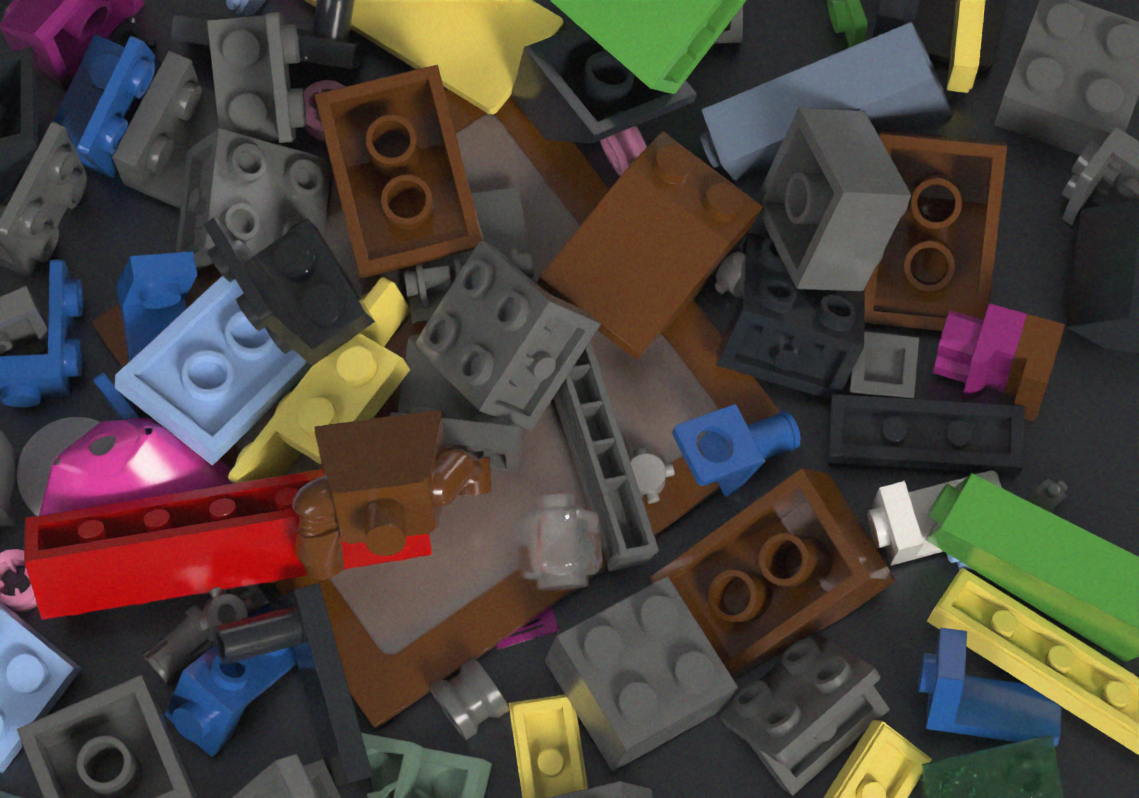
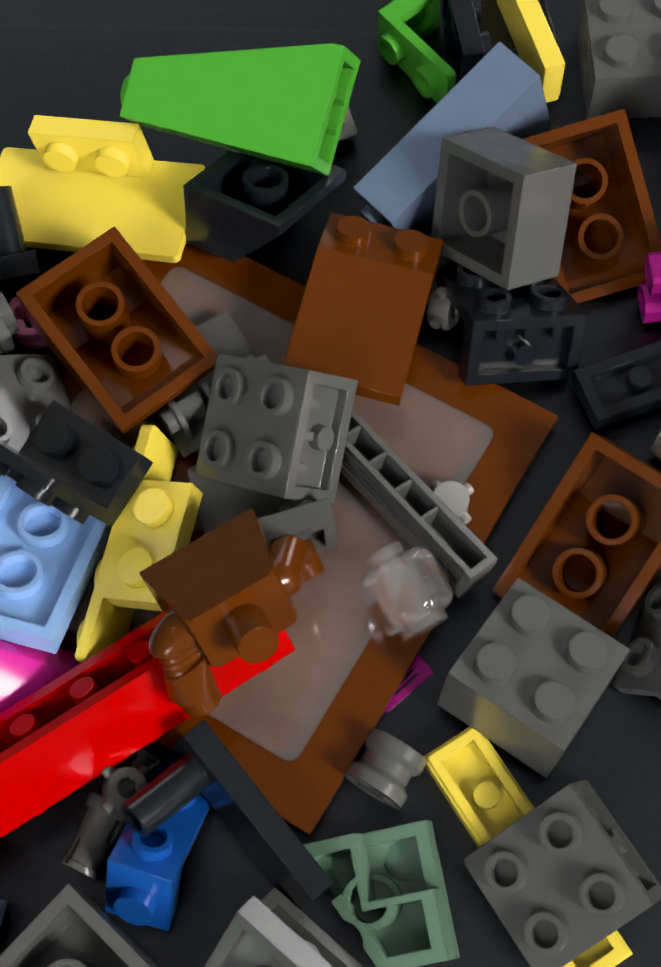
camera: 20 degrees left, 5 degrees down
bright pink bush [600,126,647,176] -> none
blue bracket [672,404,801,497] -> none
dark grey plate [848,332,919,399] -> none

